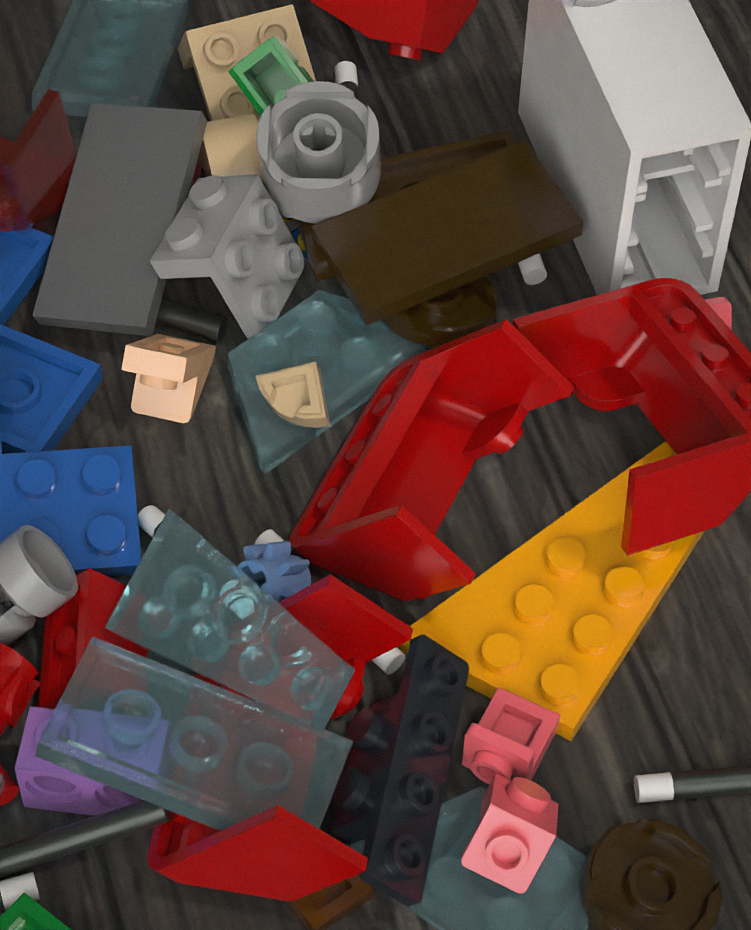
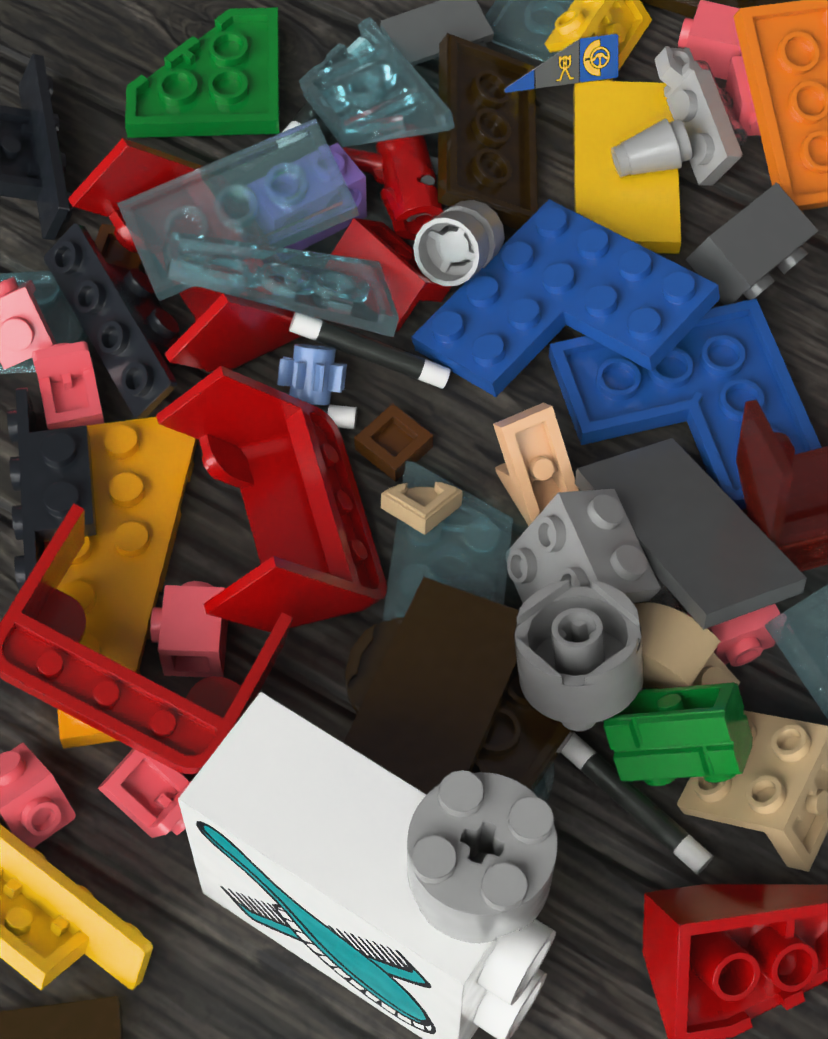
camera: 140 degrees right, 5 degrees up
none -> black bracket [7,387,97,591]
none -> coral brick [150,581,229,677]
none -> reddish brown tile [354,403,434,482]

